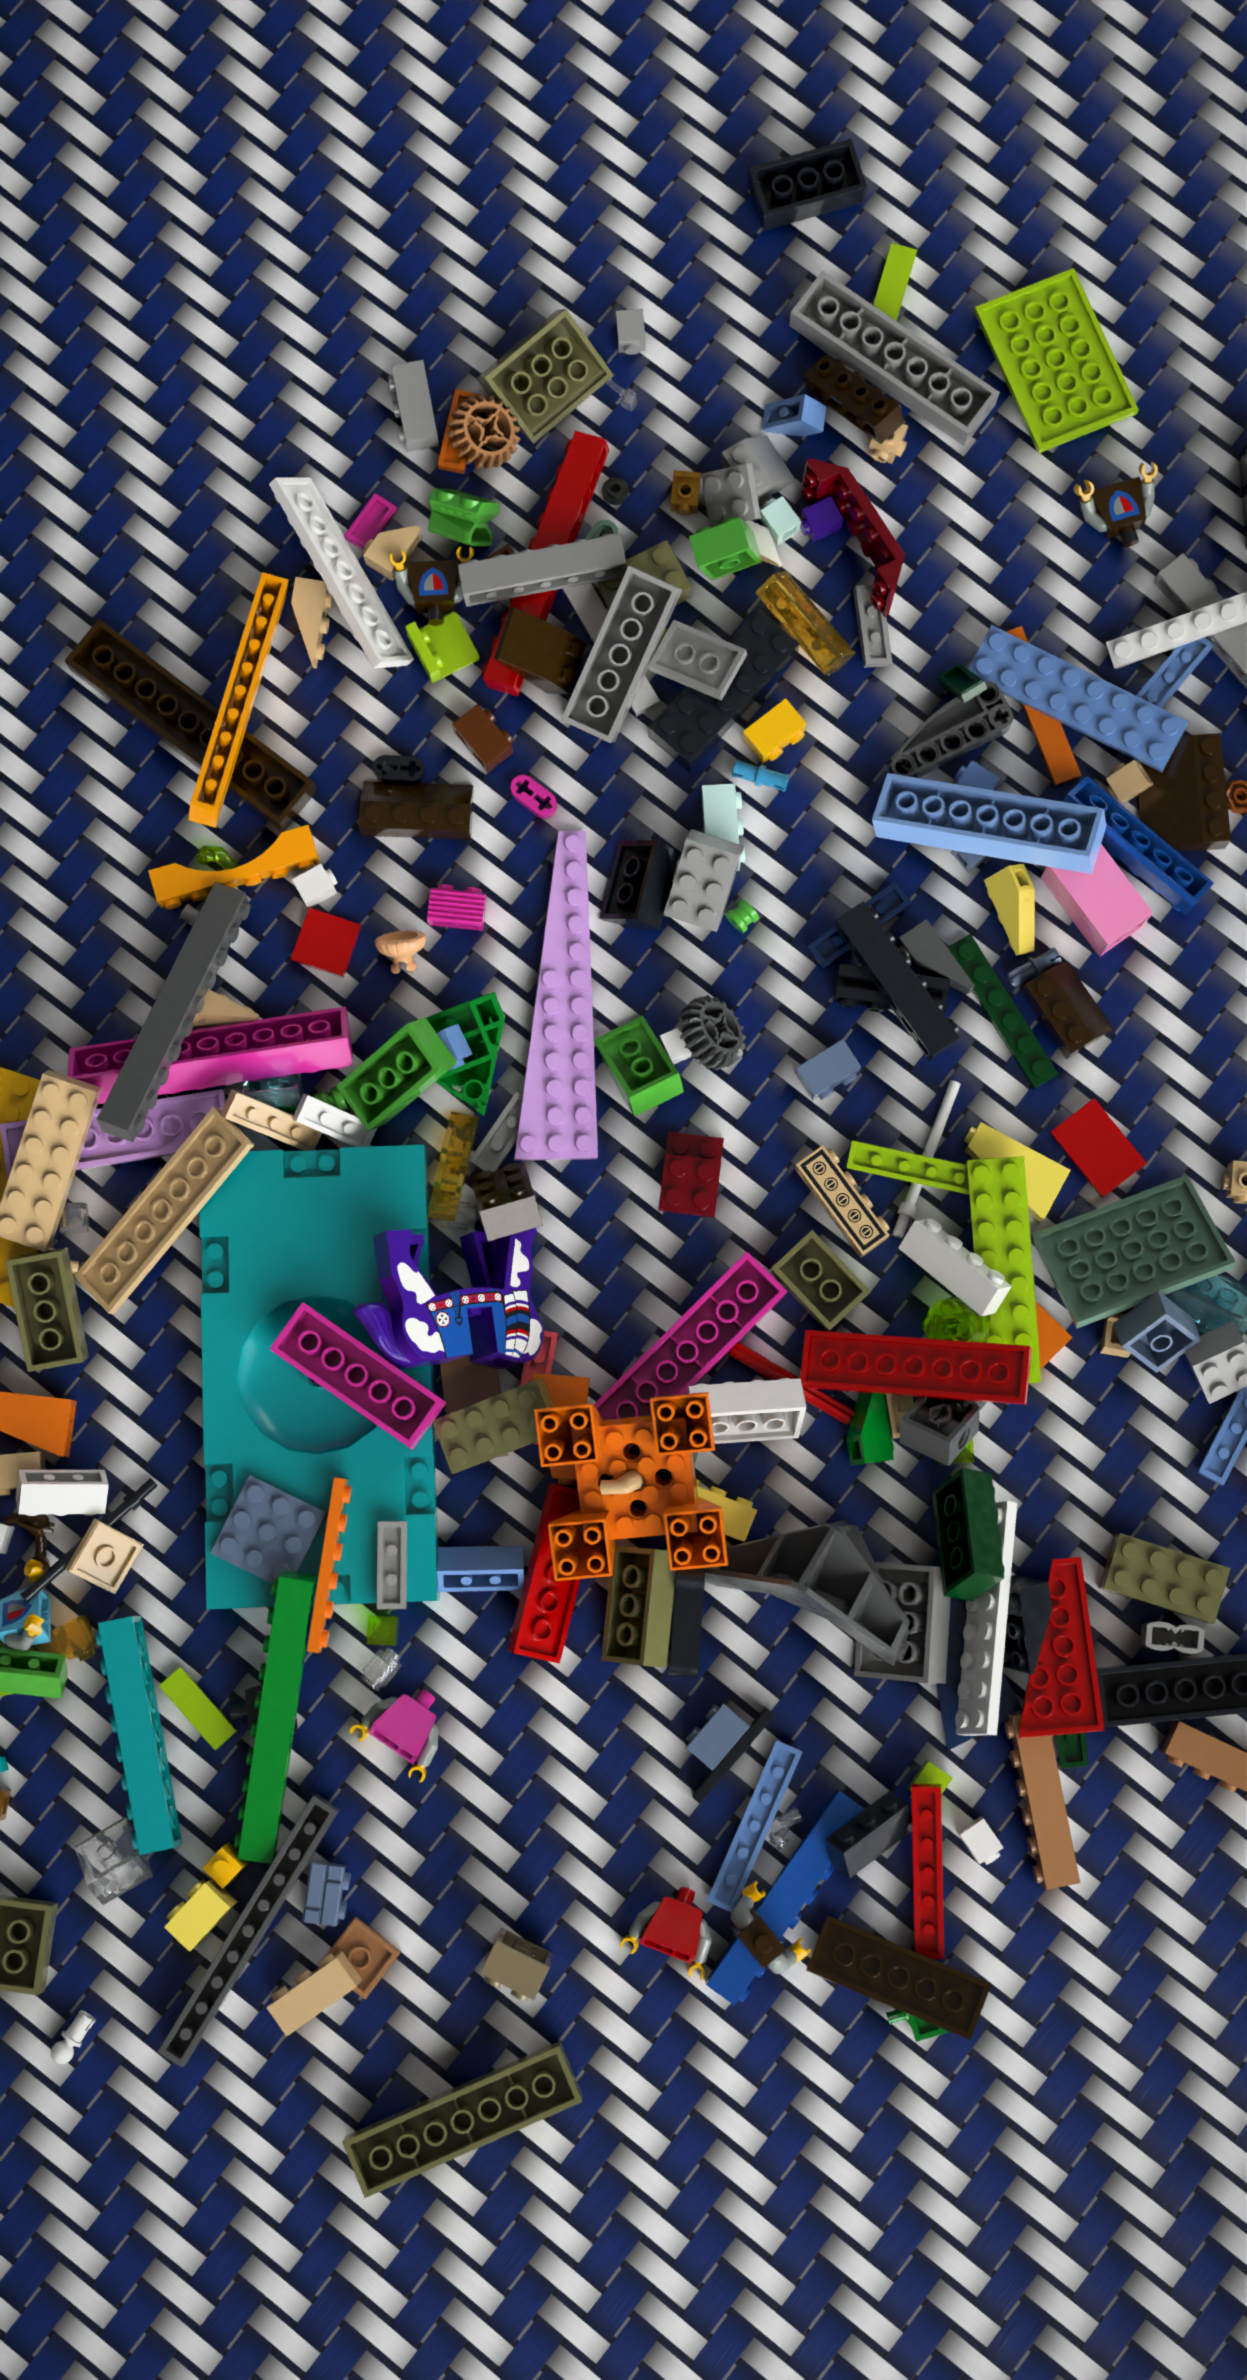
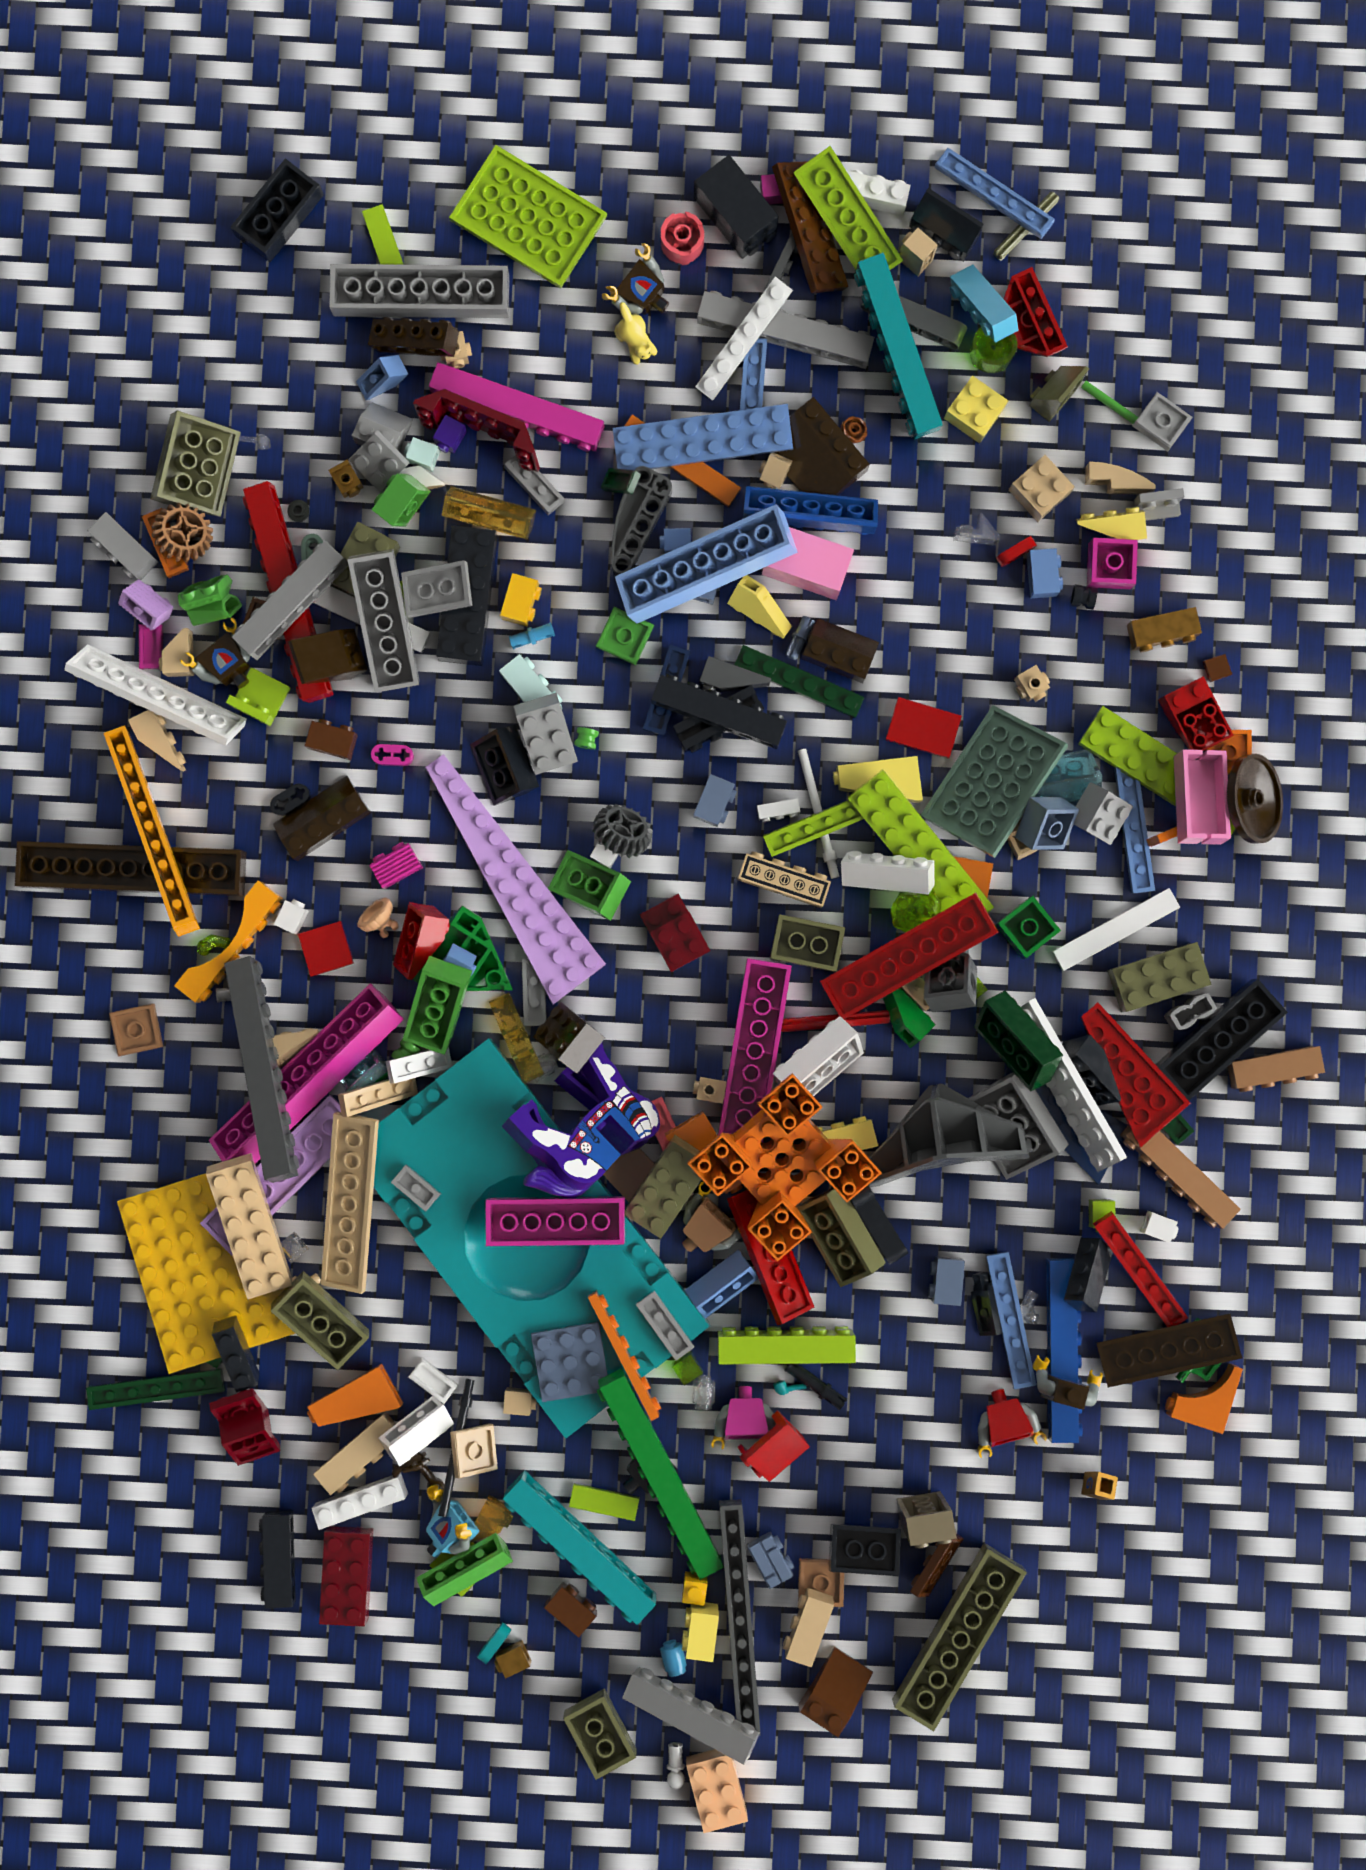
camera: 40 degrees left, 5 degrees up
clear slope [75,1817,154,1905] -> none
tan arm [600,1471,643,1495] -> none
light grey brick [616,309,645,355] -> none
black tile [692,1708,775,1804] -> none
none -> medium nougat tile [109,1003,163,1057]
none -> lavender brick [118,579,173,630]
none -> light grey plate [391,1164,441,1212]
none -> red slope [393,902,450,980]
none -> white tile [409,1358,458,1404]
none -> dark pink brick [429,362,605,452]
none -> tan brick [503,1387,537,1416]
none -> reddish brown brick [544,1582,597,1638]
none -> bright green tile [596,607,654,666]
none -> light yellow animal [614,302,658,365]
none -> light grey brick [622,1667,760,1765]
none -> dark azure brick [660,1640,687,1677]
none -> coral brick [661,212,704,265]
none -> medium nougat torso [682,1181,741,1252]
none -> light nougat brick [686,1749,748,1833]
none -> tan brick [693,1077,727,1104]
none -> lime brick [718,1326,856,1364]
none -> red panel [738,1410,810,1482]
none -> white piece [757,799,800,822]
none -> teal hand [773,1380,807,1395]
none -> black pin [784,1364,847,1410]
none -> reddish brown slope [798,1647,873,1737]
none -> black brick [828,1524,901,1576]
none -> reddish brown plate [910,1534,964,1597]
none -> black hinge [971,1272,1002,1336]
none -> green brick [994,896,1061,959]
none -> white tile [1052,888,1180,971]
none -> pearl gold brick [1081,1472,1118,1500]
none -> orange arch [1165,1363,1243,1434]

